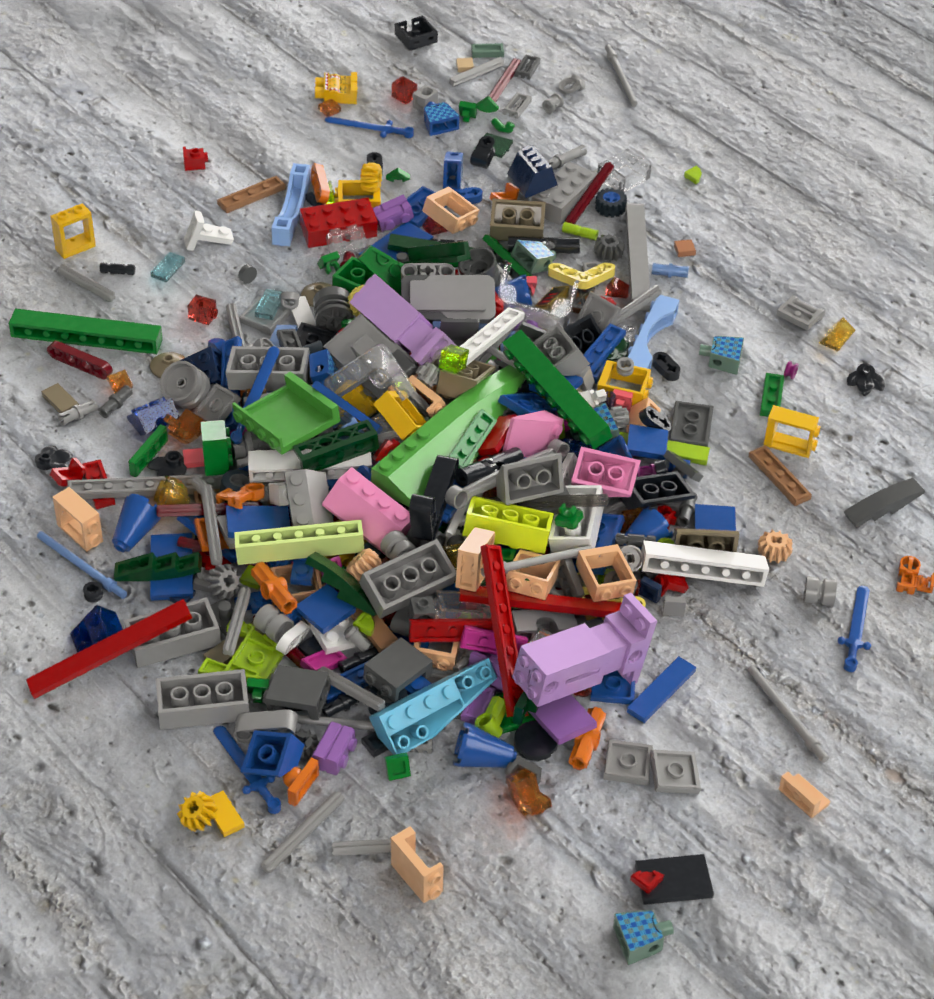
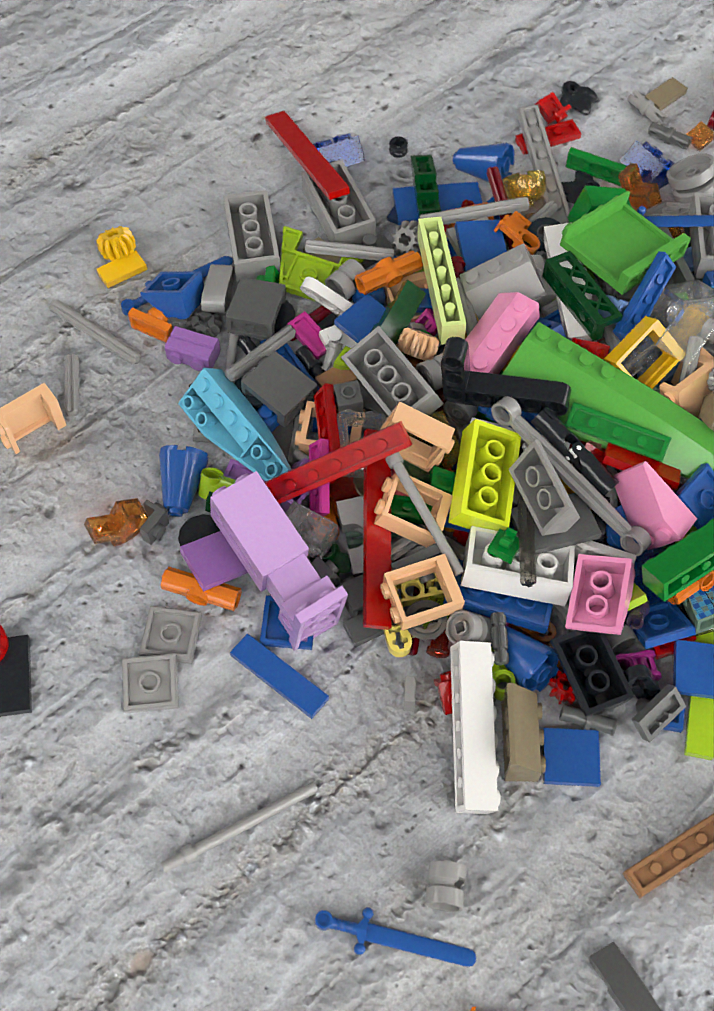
camera: 90 degrees right, 15 degrees up
medium blue bar [37,531,127,599] -> none
light nougat window [52,487,103,552] -> none
green tile [384,752,411,781] -> none
dark blue tile [639,576,662,604] -> none
light nougat gear [758,530,793,564] -> none
light nougat panel [779,772,830,818] -> none

